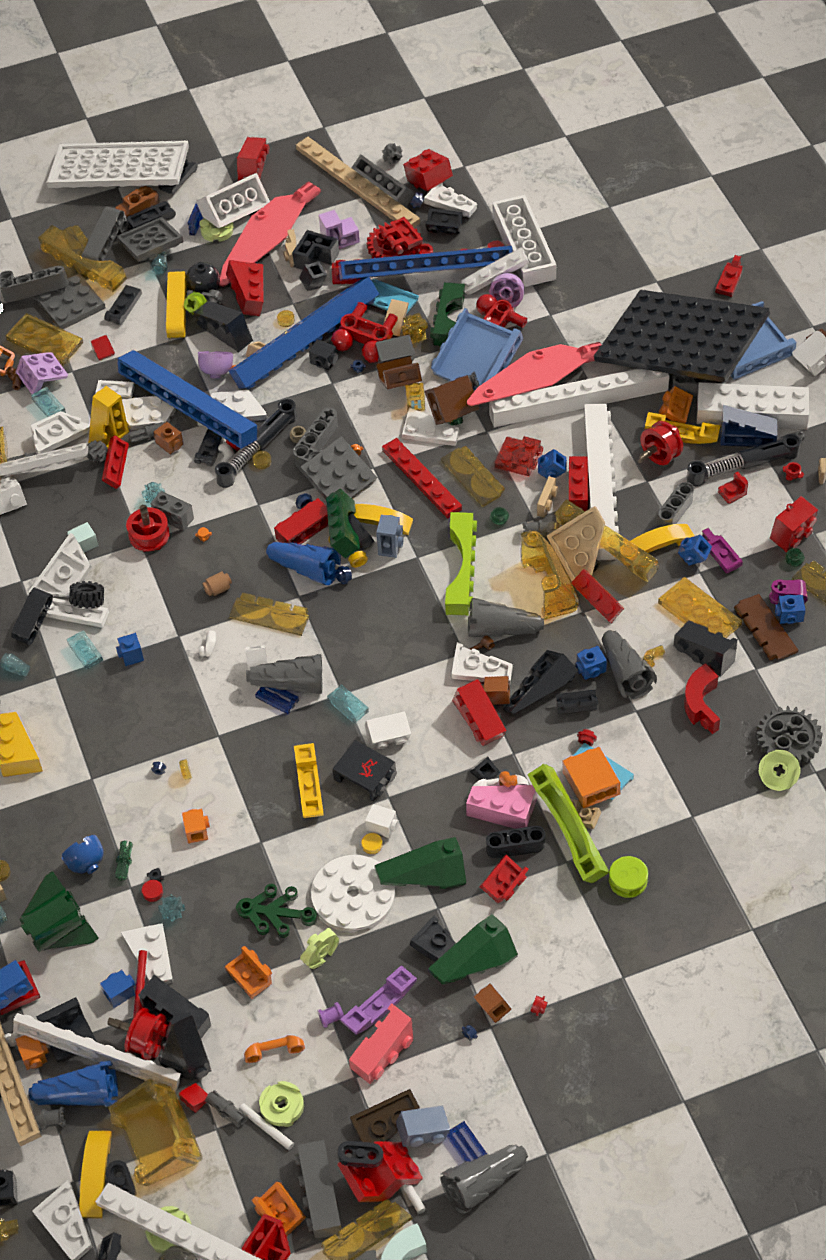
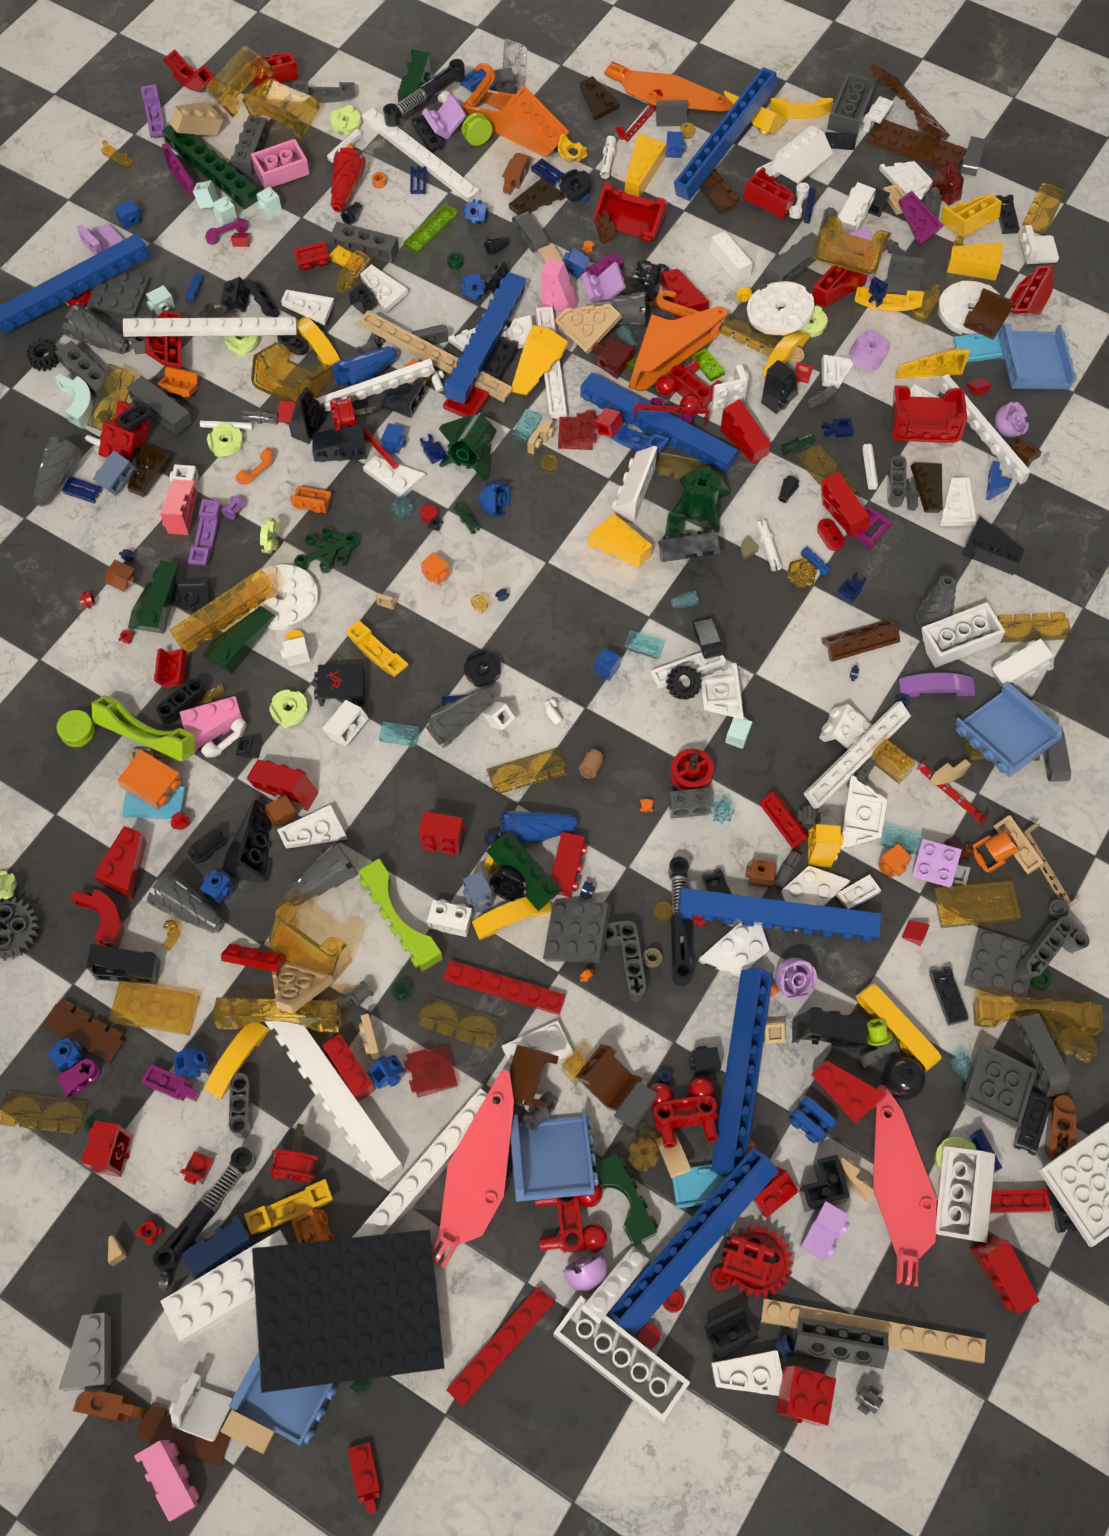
camera: 140 degrees right, 10 degrees up
clear yellow tile [277,310,295,327] -> none
black brick [299,261,327,291] -> none
orange arm [499,771,517,787] -> none
none -> red wedge [93,825,146,899]
none -> red piece [118,630,134,644]
none -> clear yellow brick [169,569,277,653]
none -> white brick [170,464,199,487]
none -> clear yellow arm [202,684,225,704]
none -> tan slope [220,1410,275,1454]
none -> yellowish green plate [270,690,308,728]
none -> tan slope [375,593,398,610]
none -> red brick [419,812,466,855]
none -> clear blue plate [420,434,447,464]
none -> white brick [427,899,473,937]
none -> red plate [446,1286,555,1407]
none -> black plate [464,650,501,687]
none -> blue brick [788,1096,837,1144]
none -> orange brick [878,844,912,879]
none -> red plate [990,1189,1051,1214]

